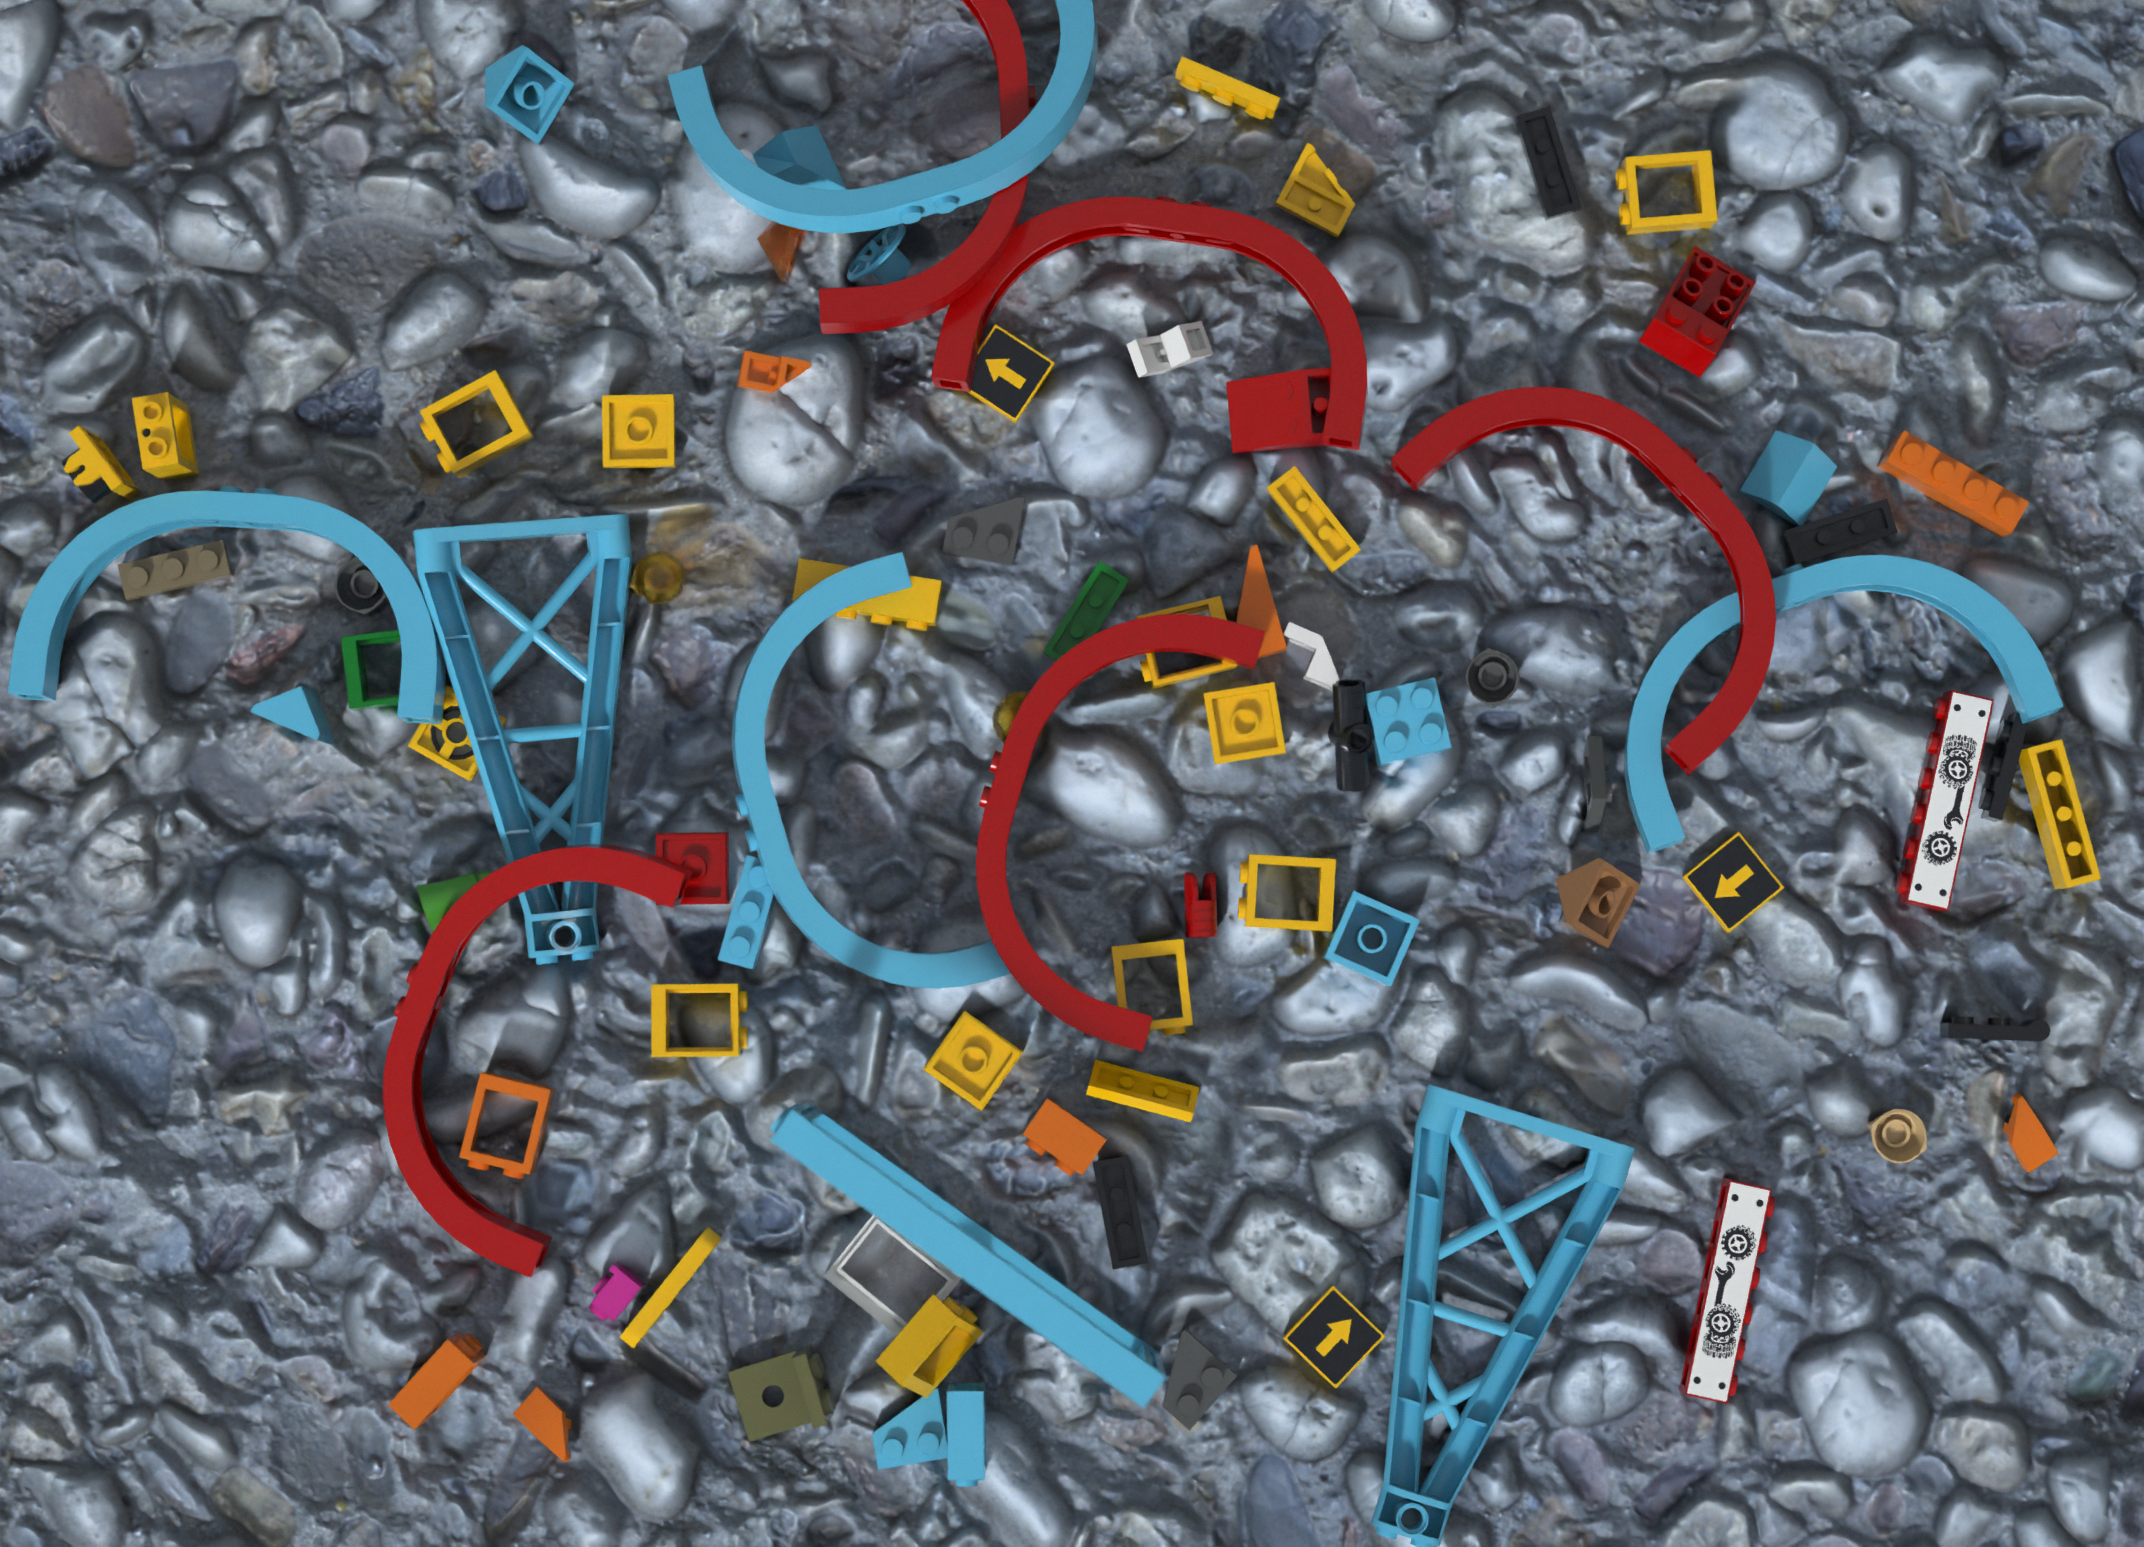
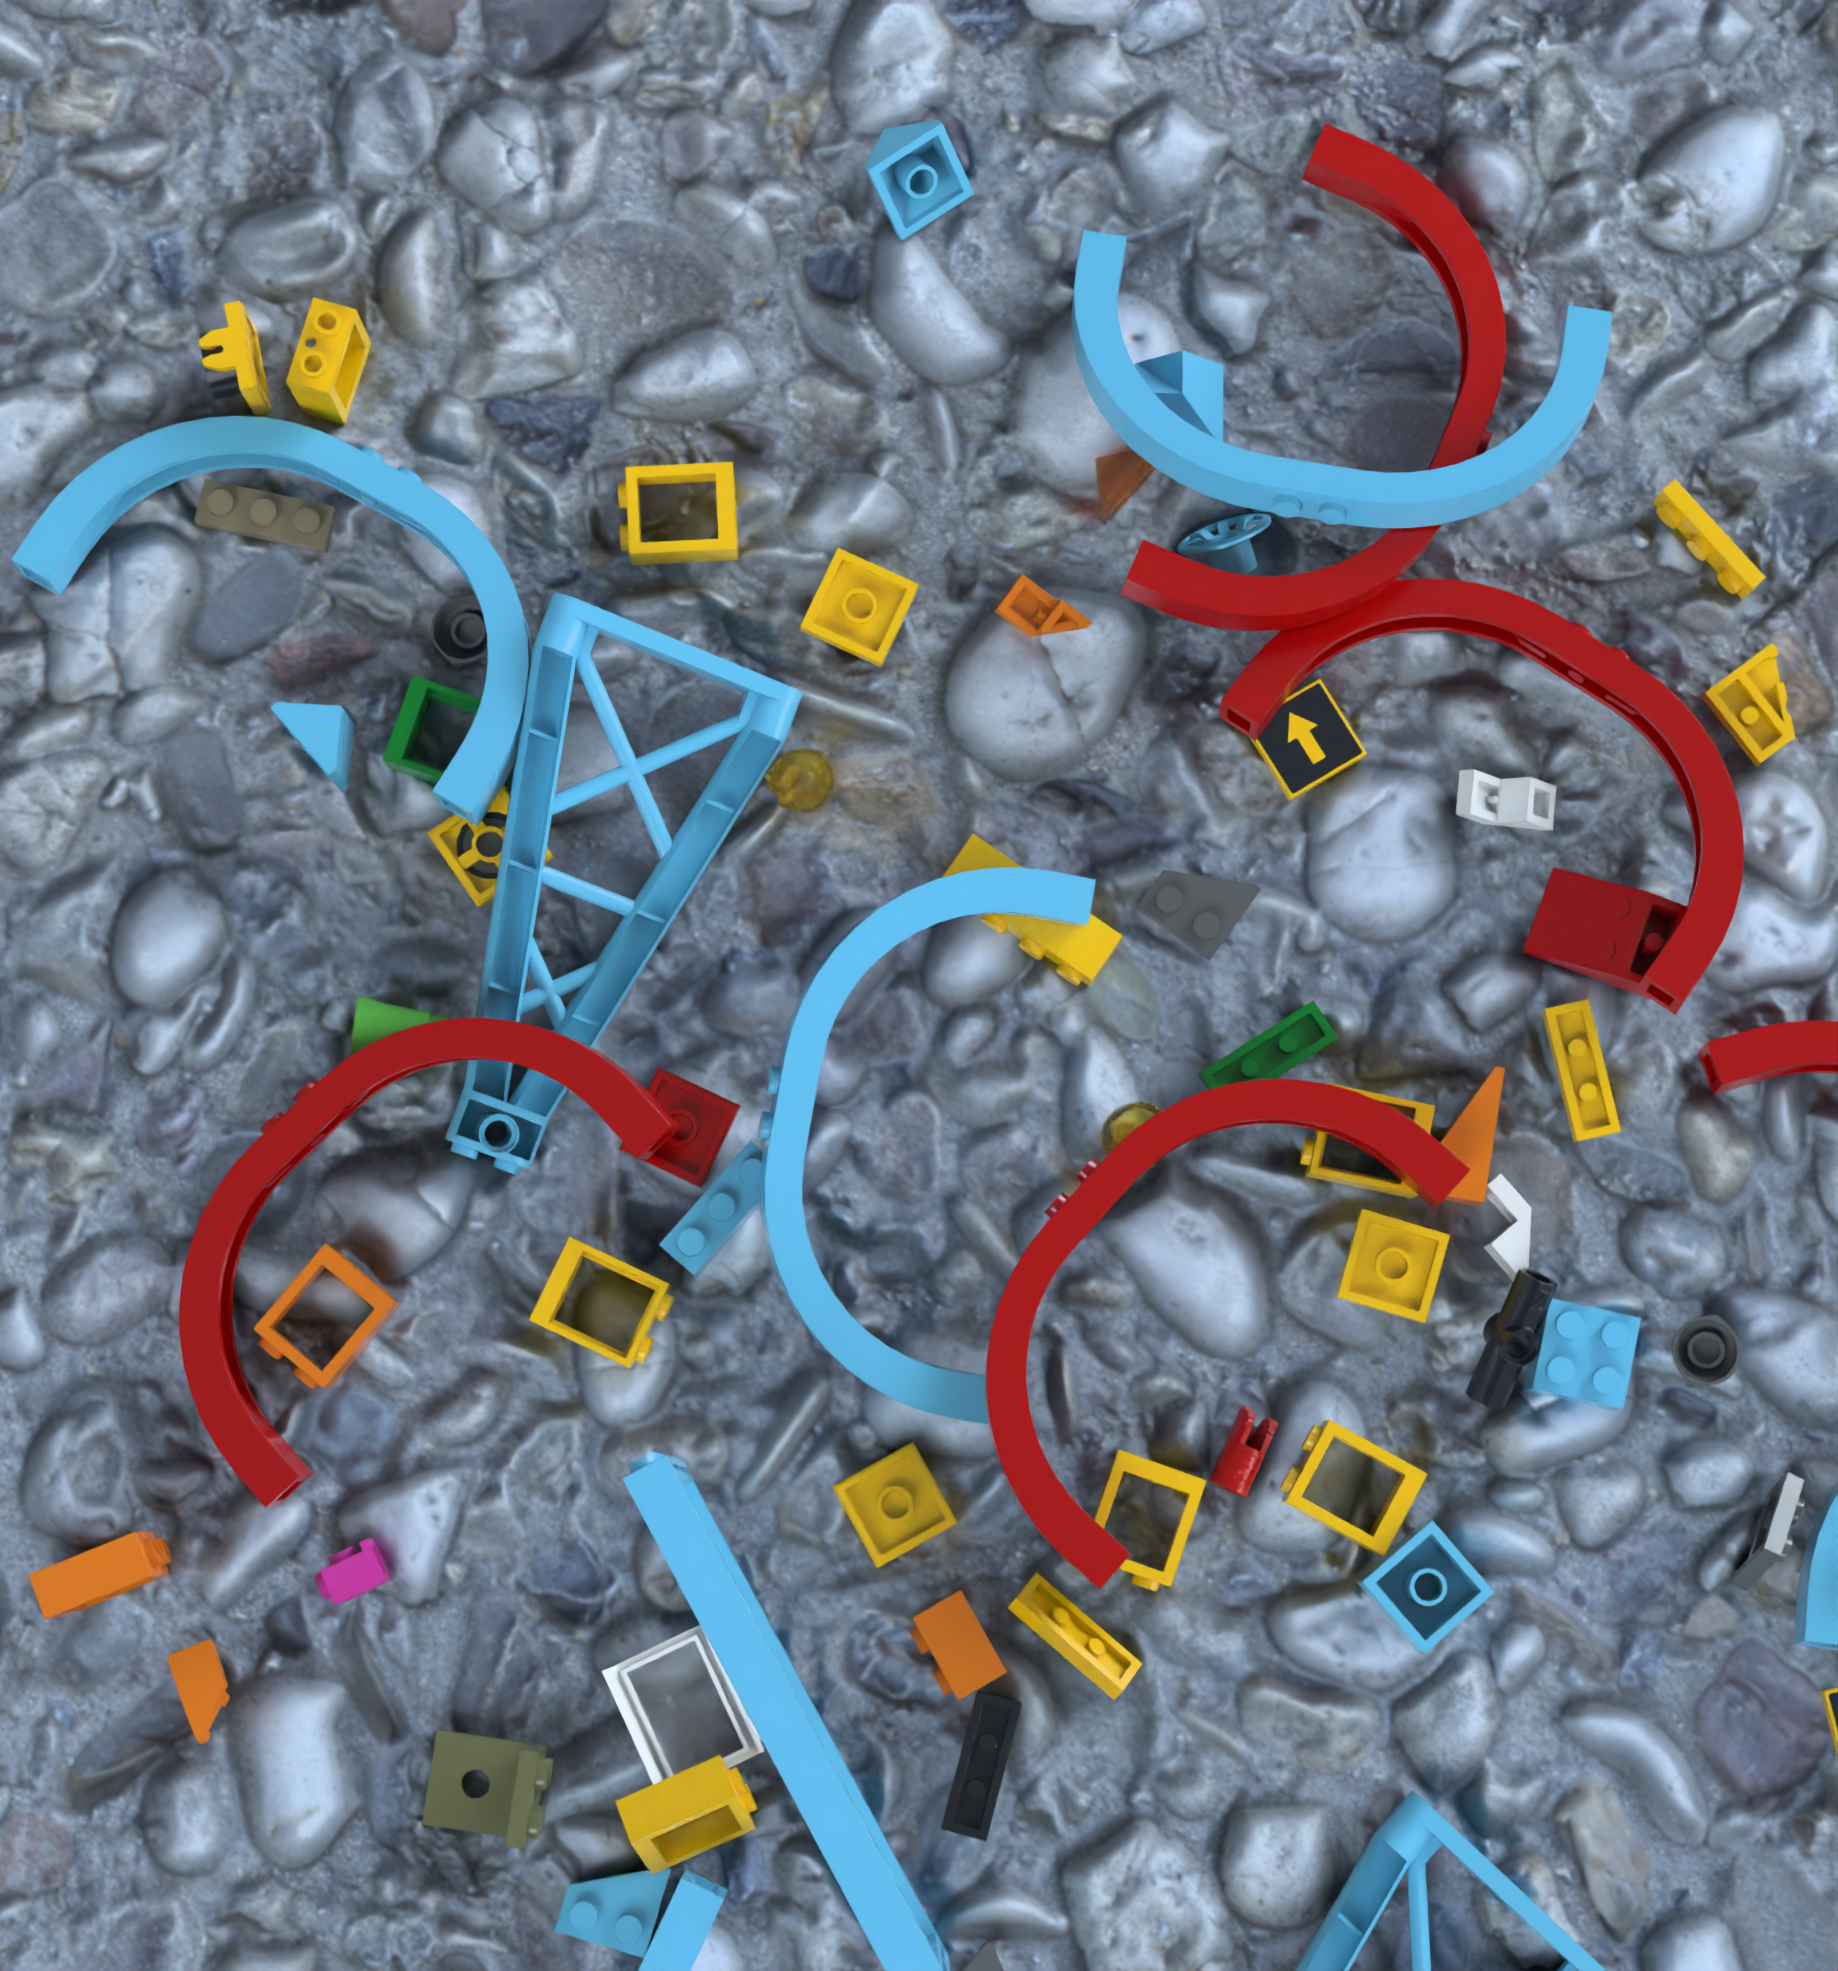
camera: 25 degrees right, 5 degrees down
yellow beam [619,1227,722,1349] -> none
medium nougat slope [1556,858,1641,948] -> none

